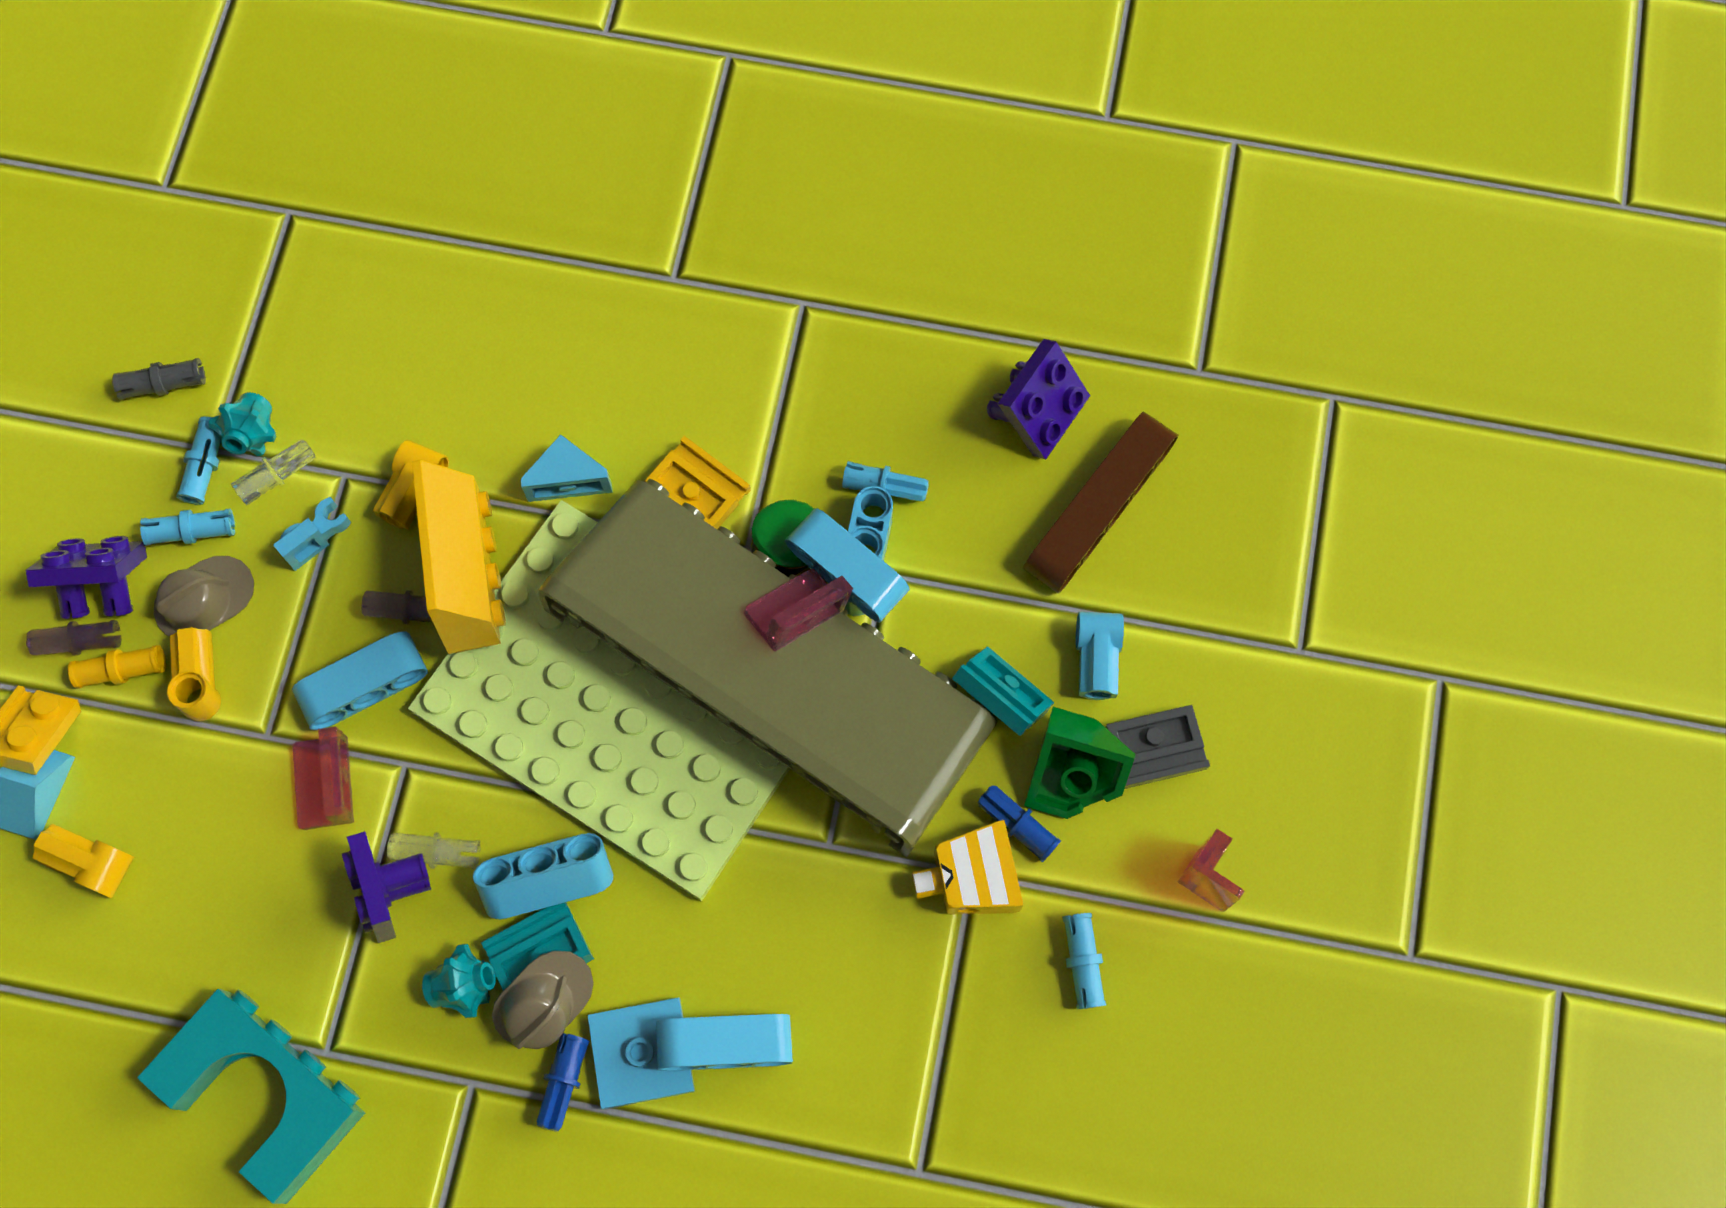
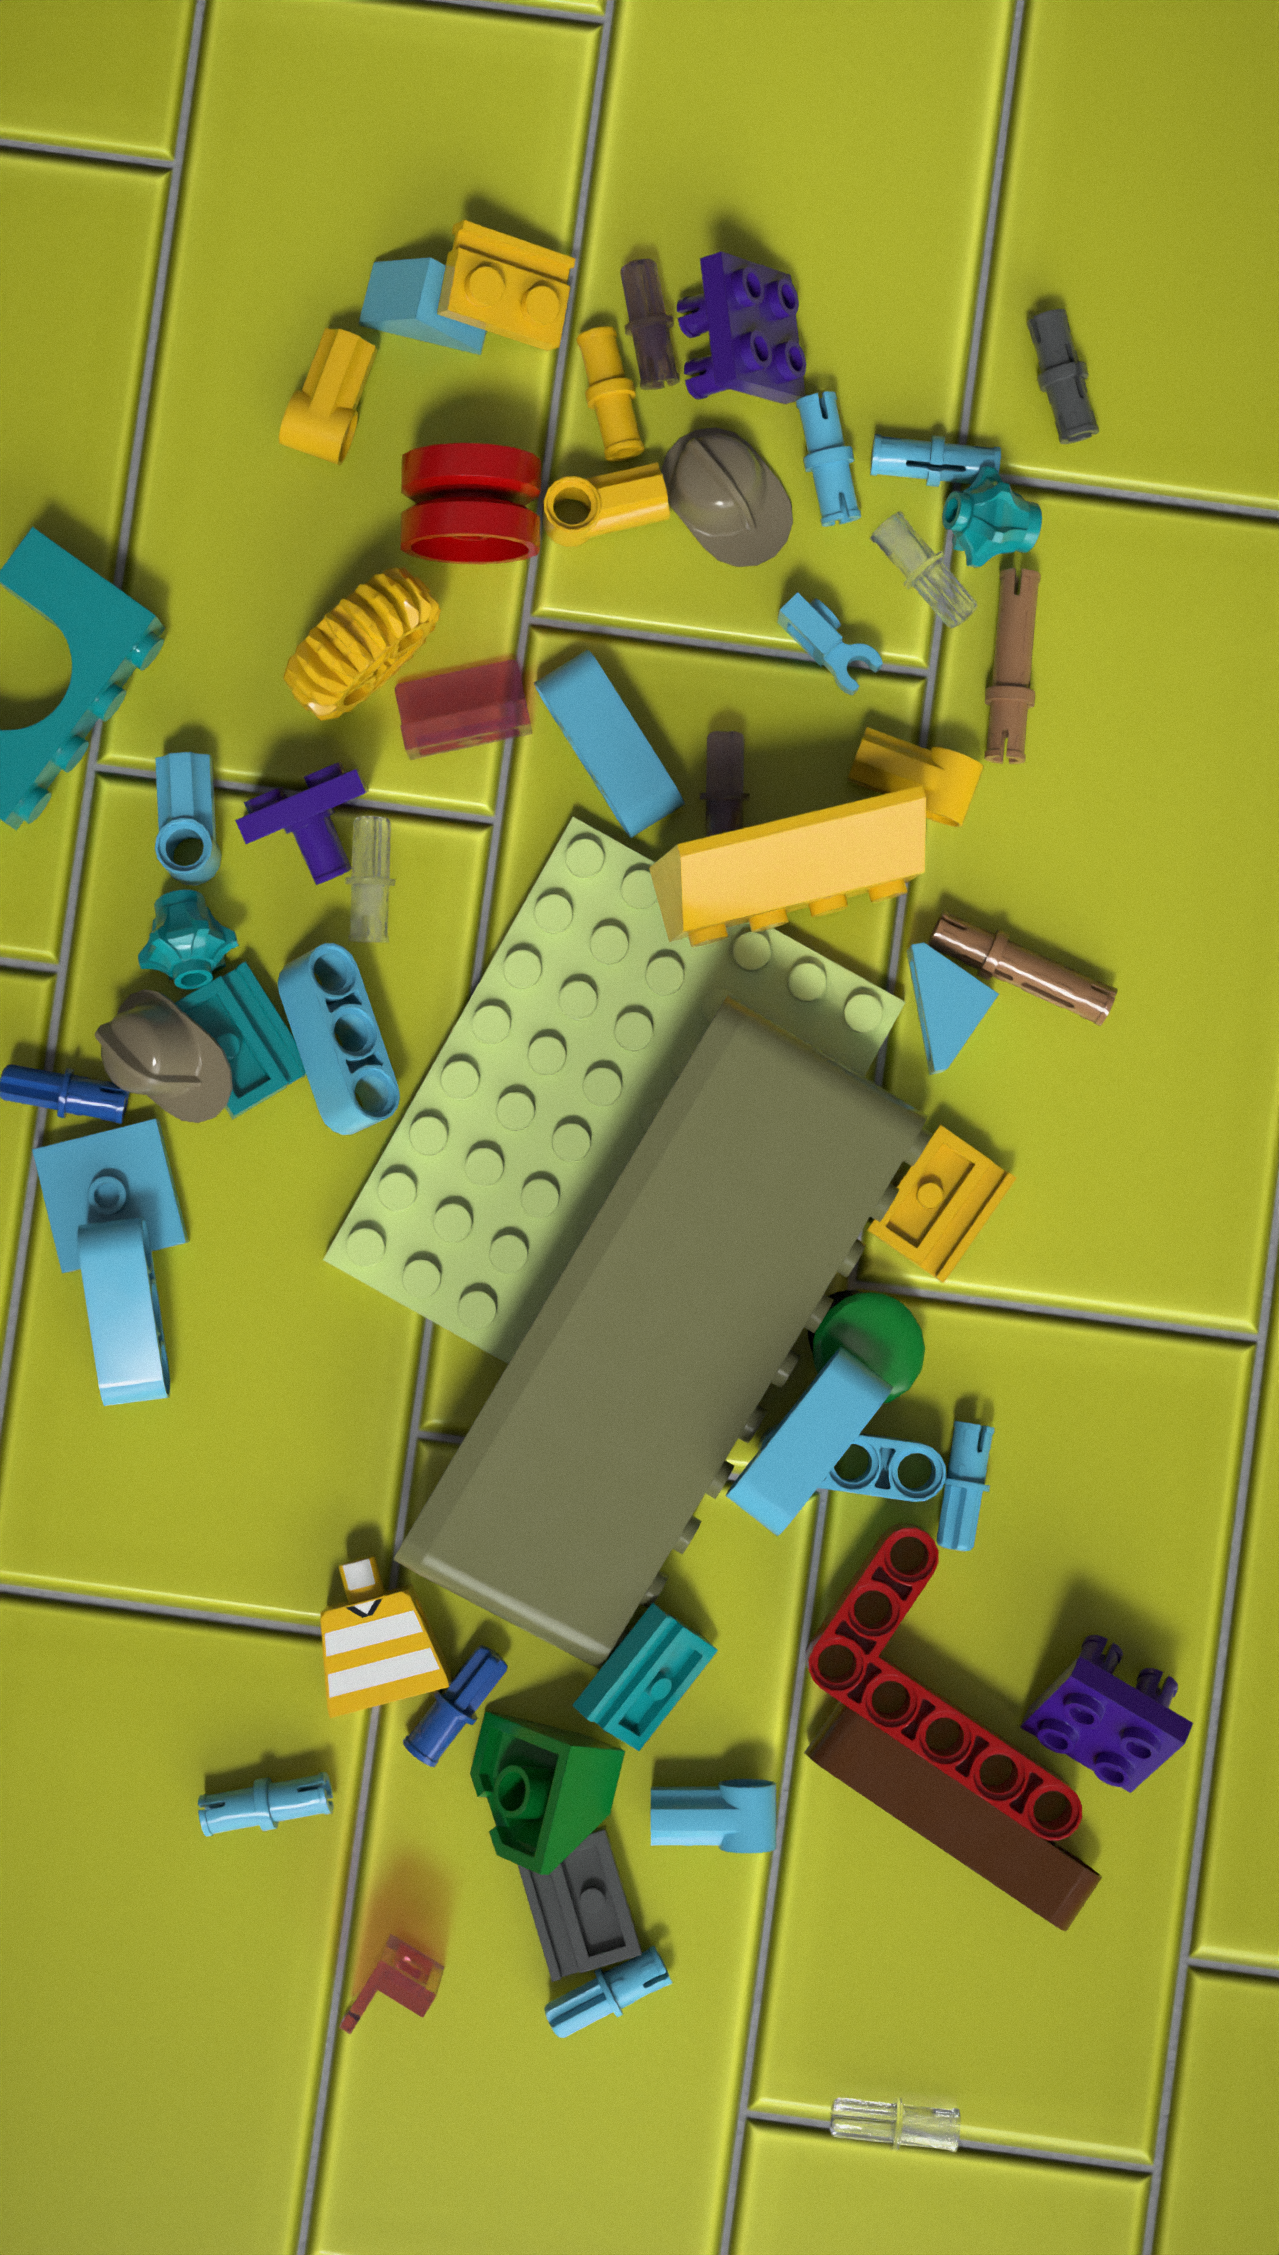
camera: 90 degrees right, 15 degrees up
clear pink panel [744,569,853,652] -> none
none -> medium azure piece [155,752,221,886]
none -> yellow gear [283,567,441,721]
none -> red wheel [400,443,541,565]
none -> medium azure axle [544,1946,673,2038]
none -> red beam [806,1523,1082,1841]
none -> clear axle [829,2097,961,2152]
none -> medium nougat pin [927,910,1118,1026]
none -> medium nougat pin [984,568,1041,764]

